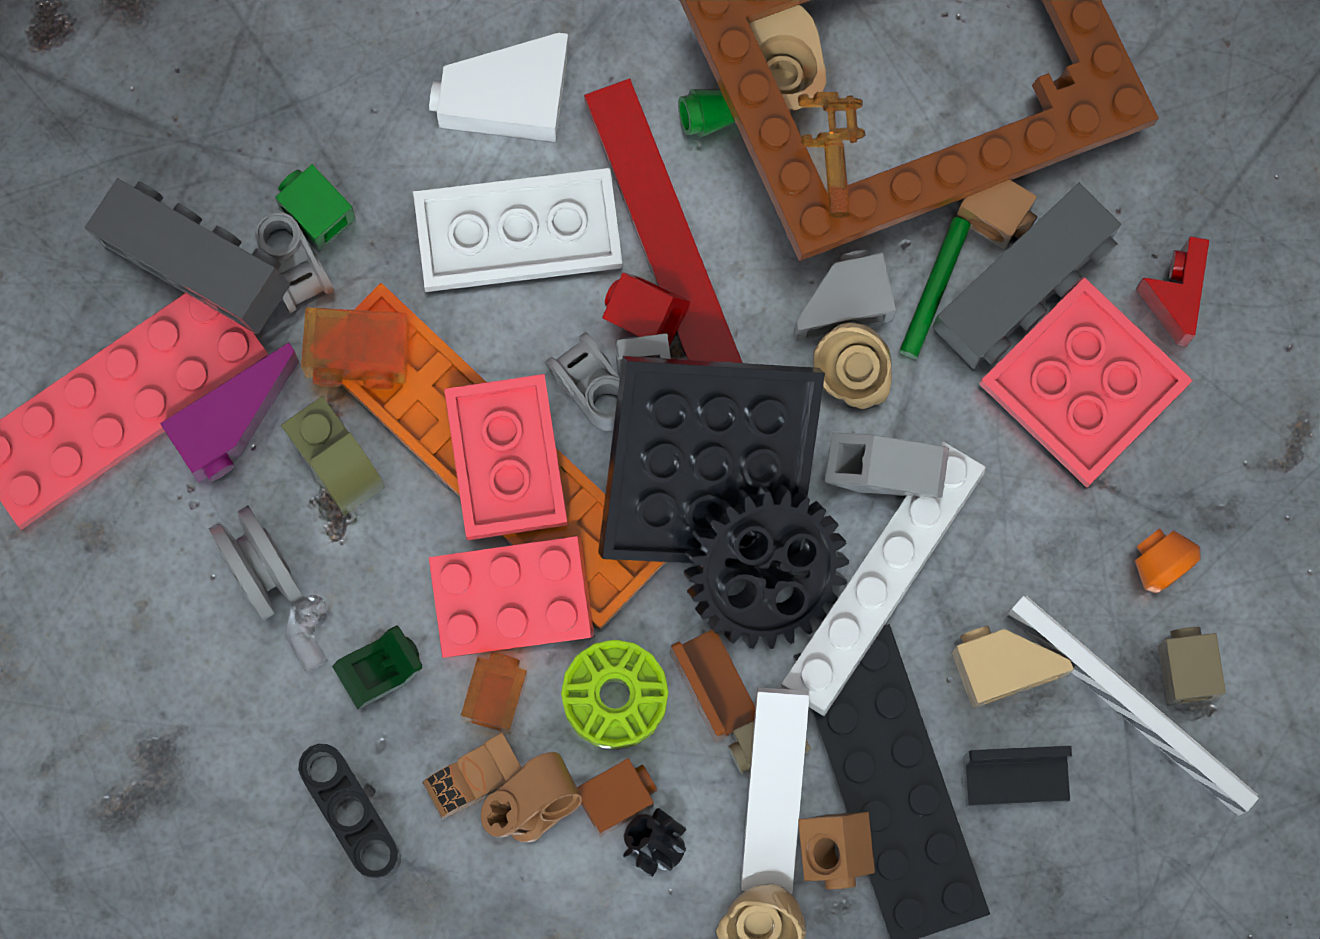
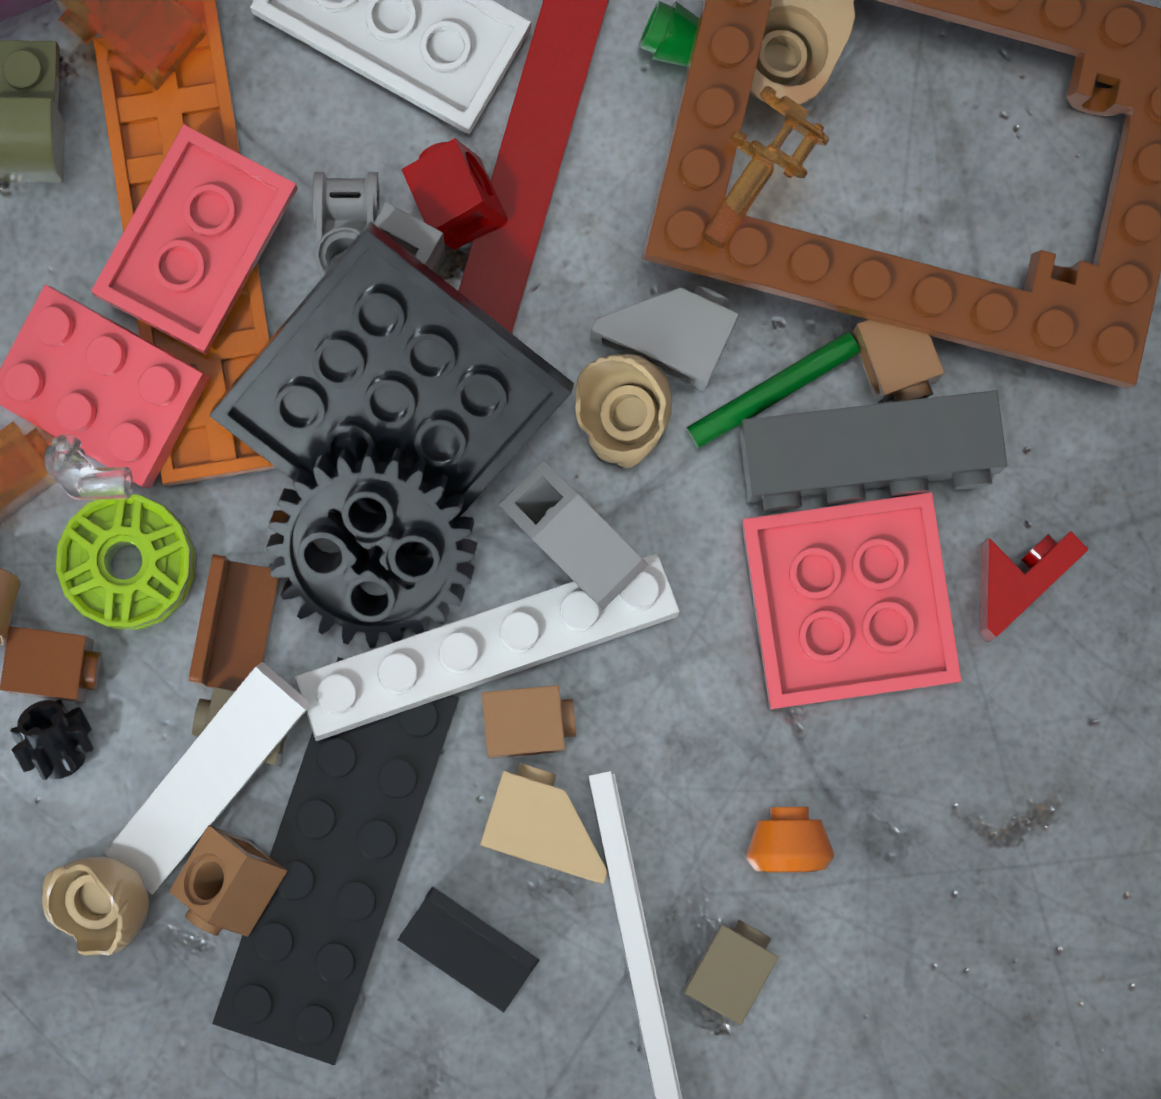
camera: 35 degrees right, 5 degrees up
none -> clear arm [44,434,133,500]
none -> medium nougat brick [482,685,576,759]

